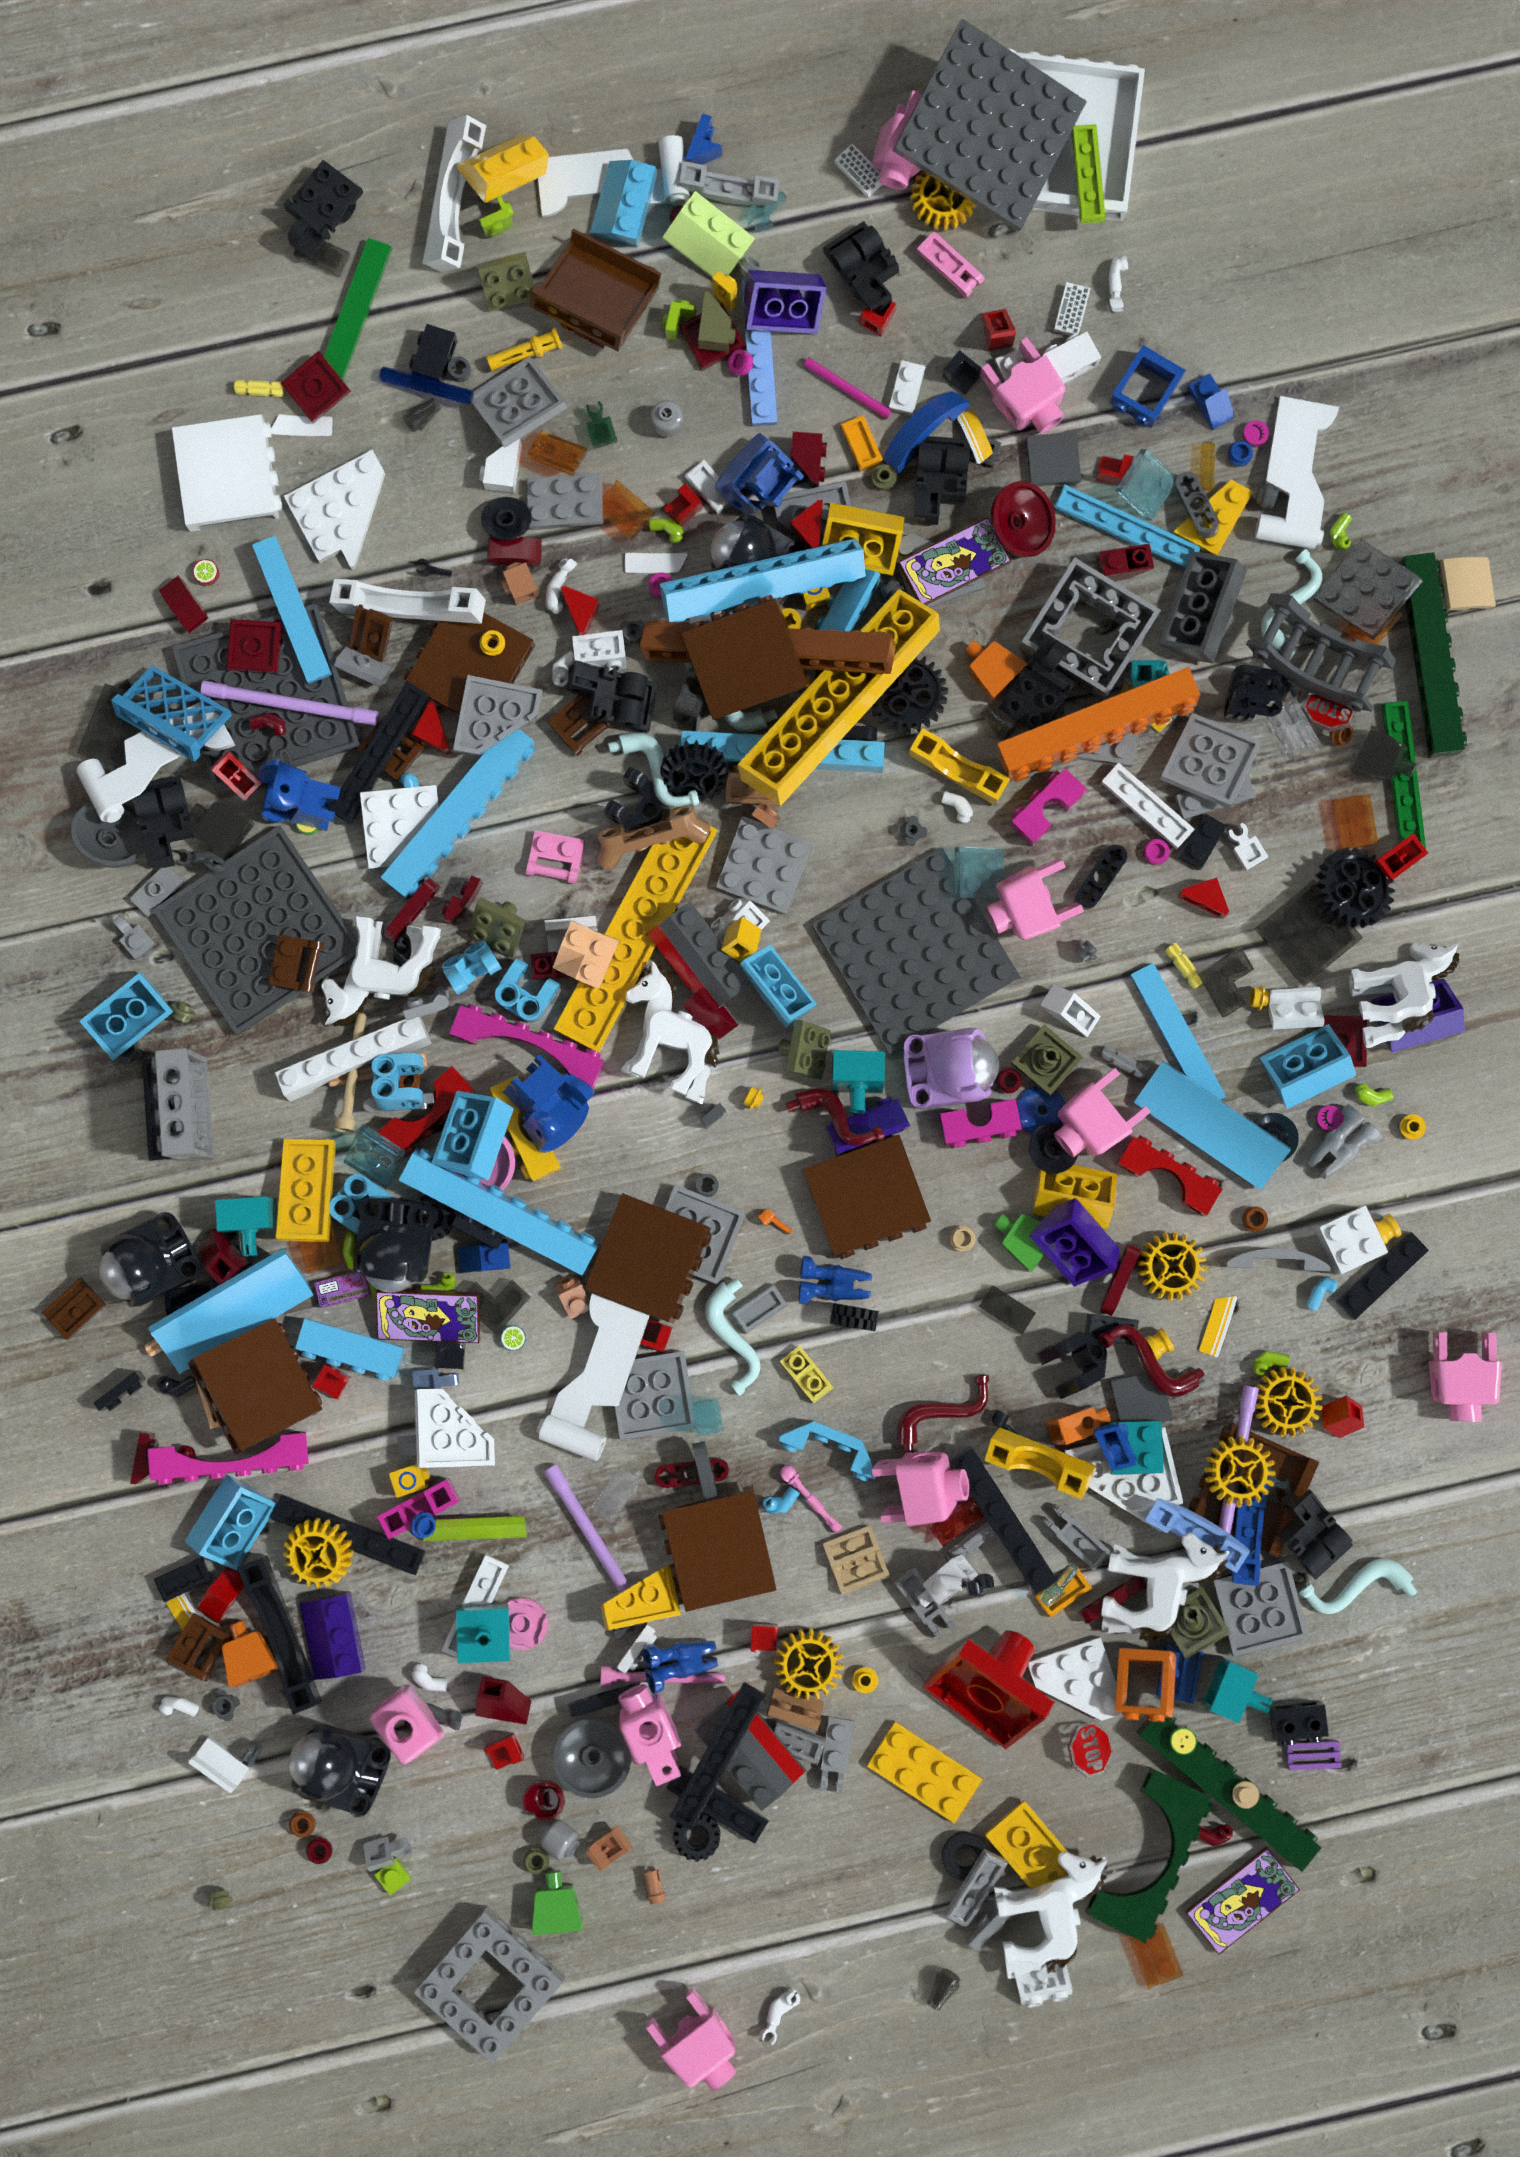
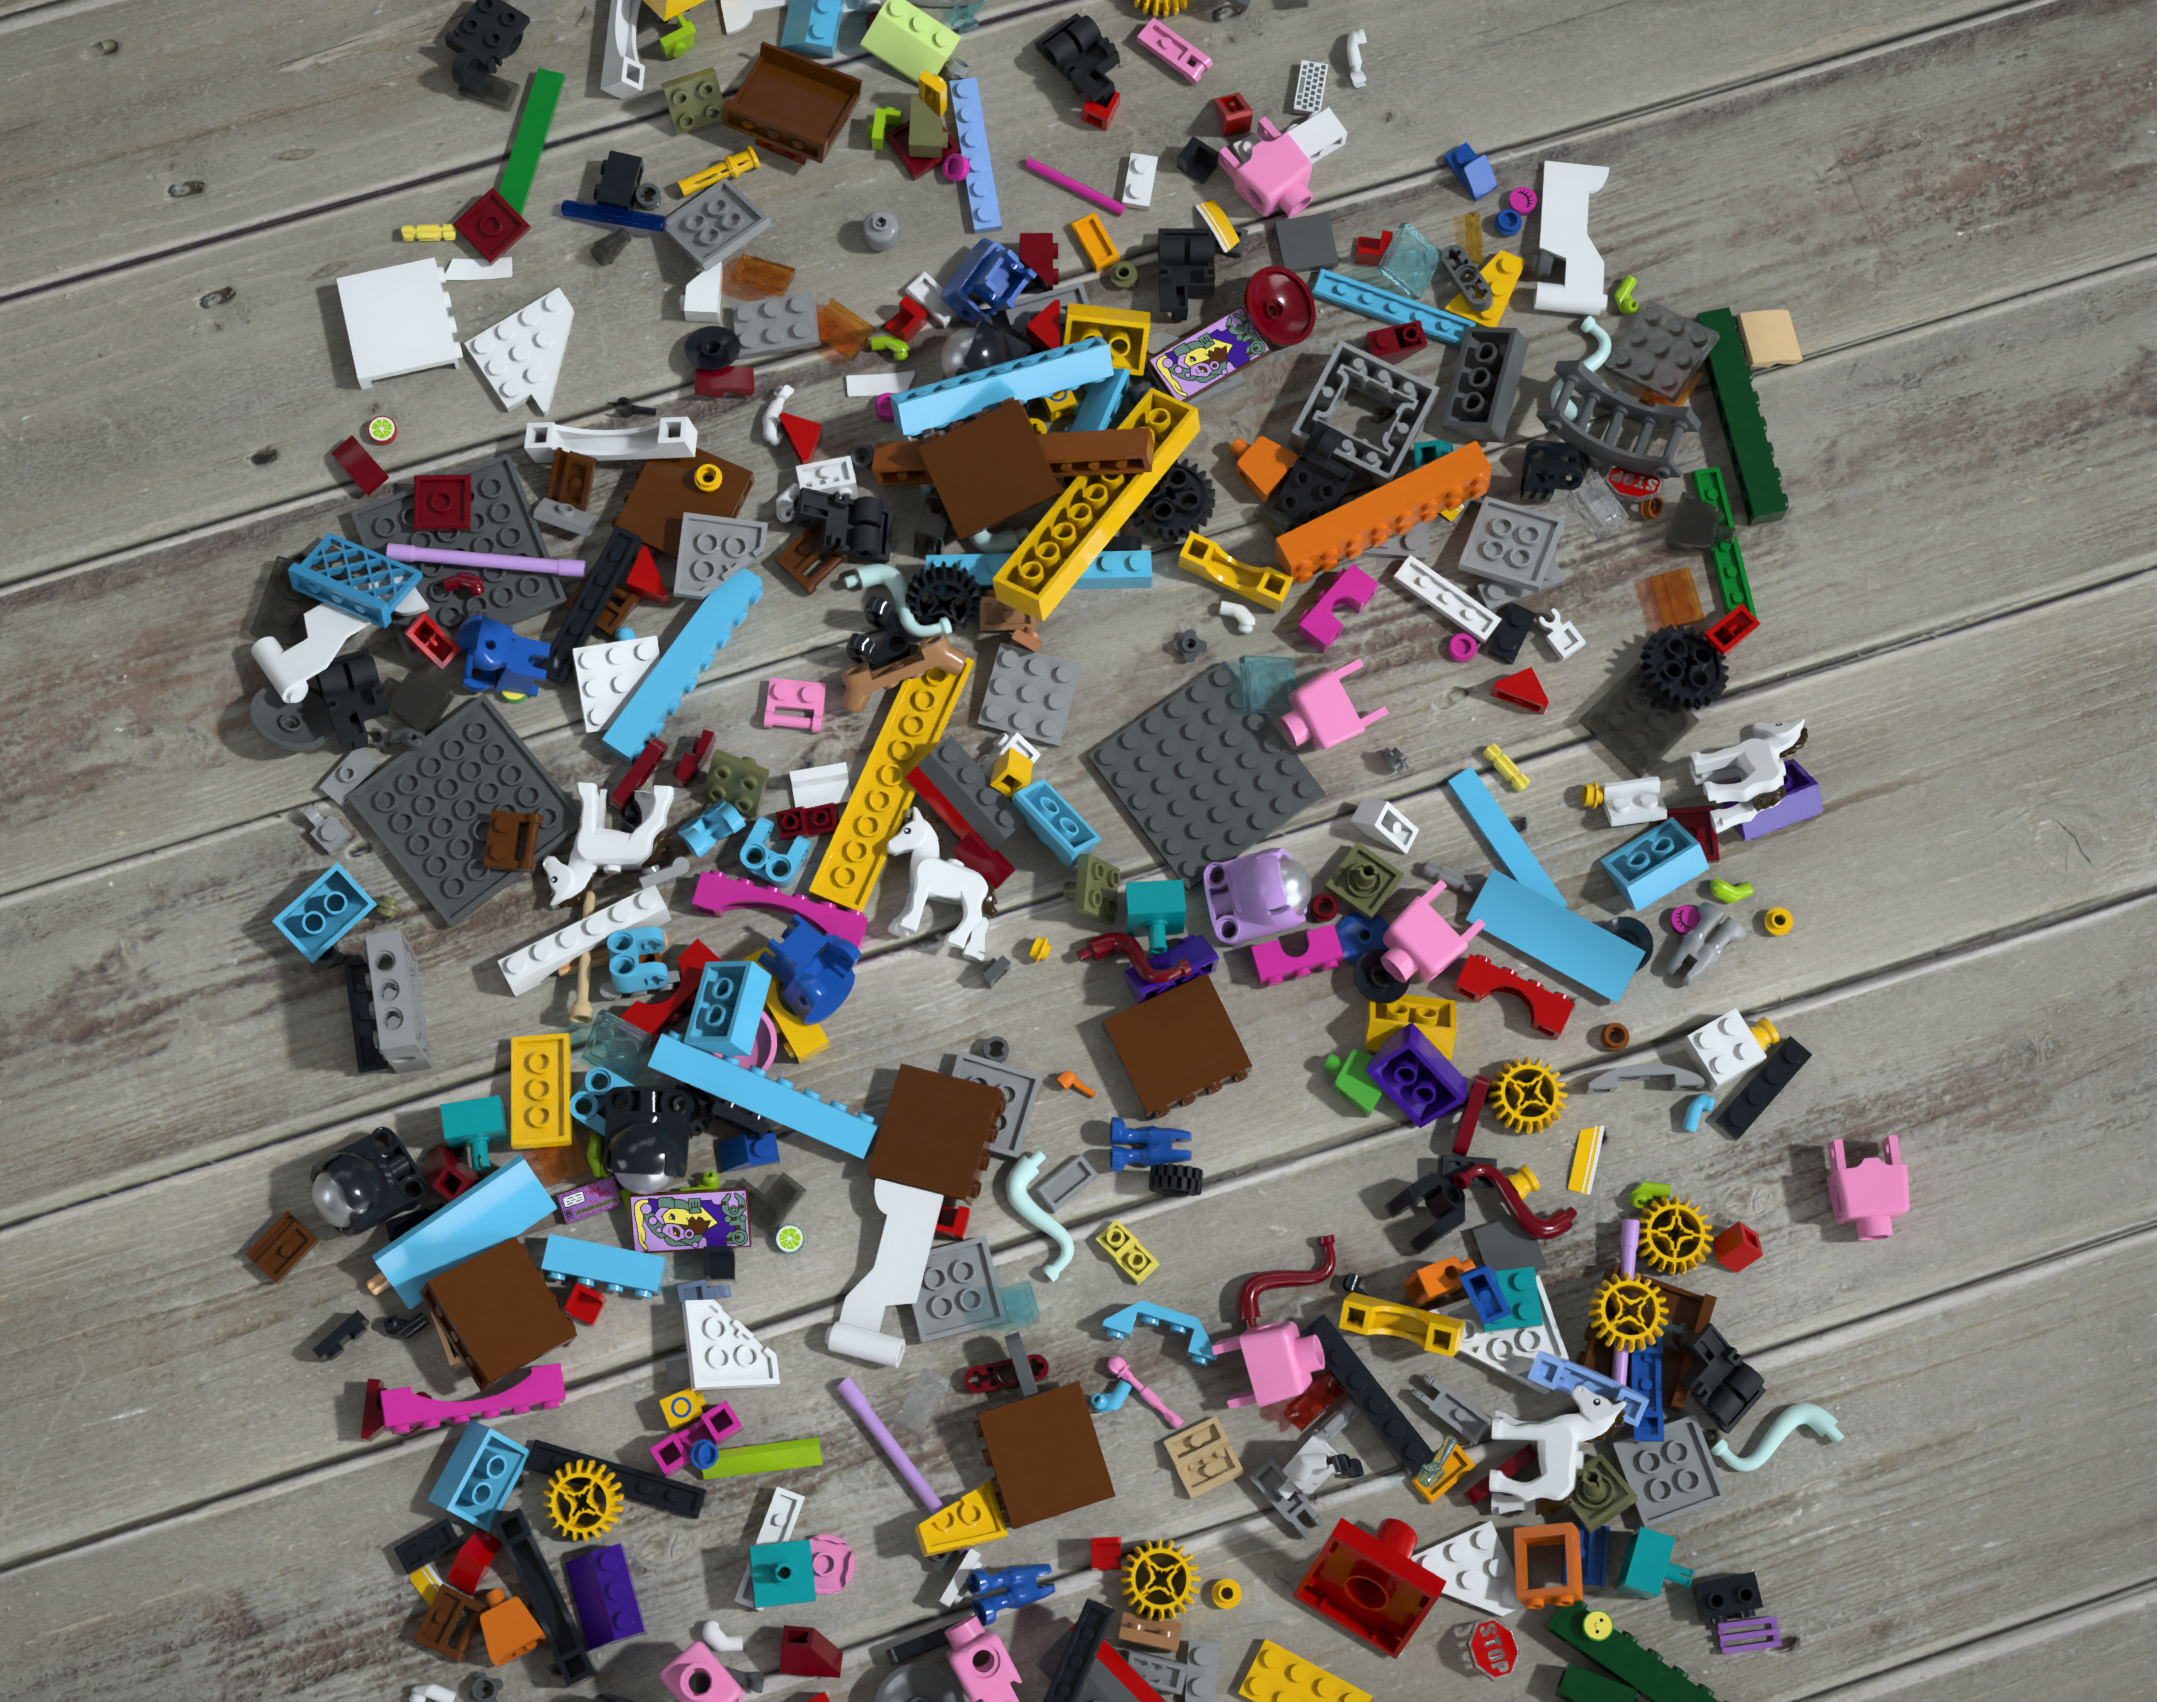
camera: 10 degrees left, 10 degrees down
medium azure tile [252,535,332,684] -> none
nougat brick [501,562,539,606] -> none
light nougat slope [553,921,620,989] -> none
nougat bracket [554,1273,590,1319] -> none
clear green plate [586,401,617,449] -> none
bright pink piece [601,1666,726,1687] -> none
dark purple slope [744,270,827,334] -> none
blue slope [882,391,970,473] -> none
tan plate [950,1226,976,1252] -> none
clear smoke plate [978,1285,1036,1334] -> none
black beam [1075,844,1127,910] -> none
blue window [1109,345,1186,428] -> none
clear smoke plate [1197,948,1254,1017] -> none
tan plate [1232,1781,1259,1808] -> none

